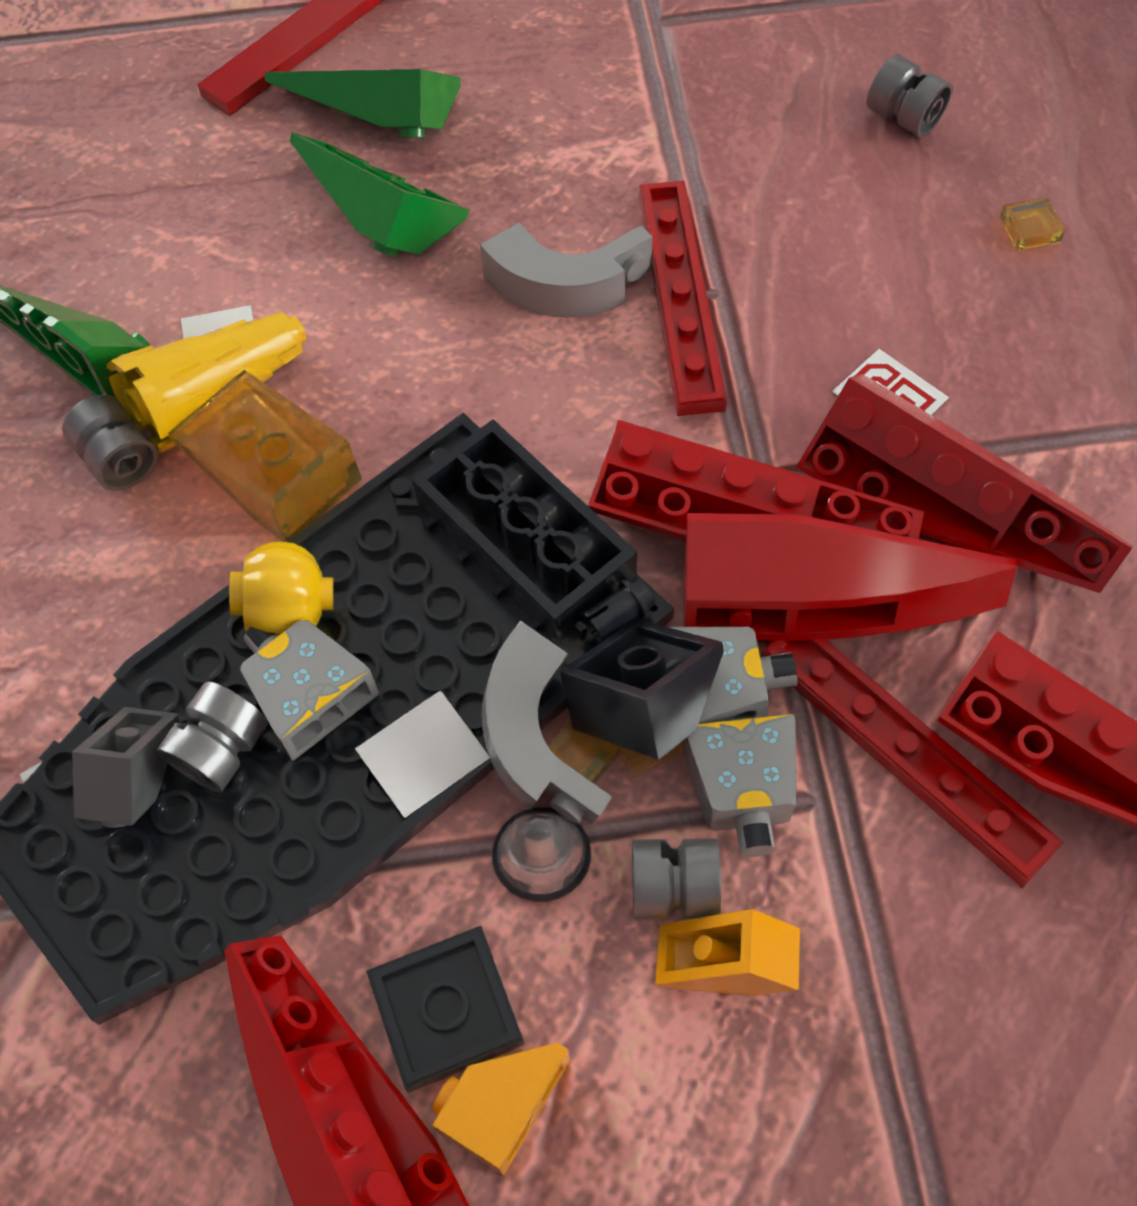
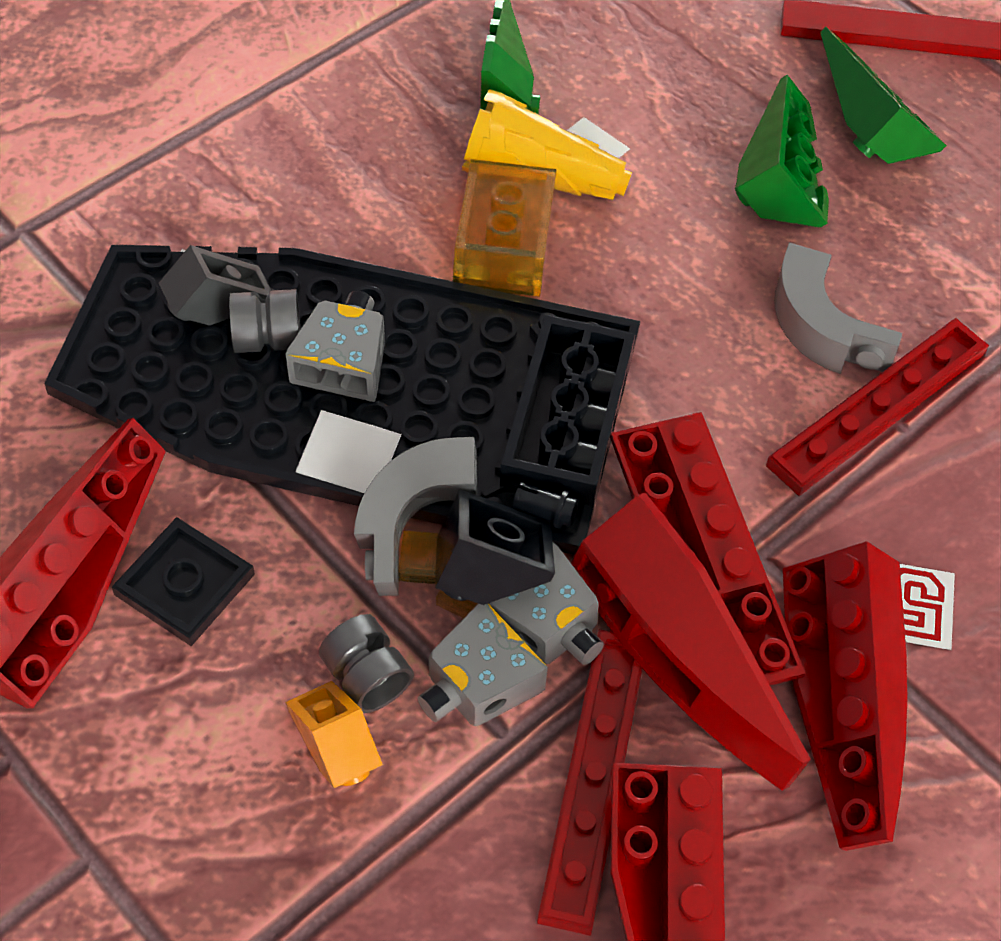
camera: 50 degrees right, 5 degrees down
flat silver wheel [62,394,158,491] -> none
yellow plant [229,541,333,634] -> none
light orange slope [432,1043,570,1176] -> none
clear hat [492,807,591,902] -> none

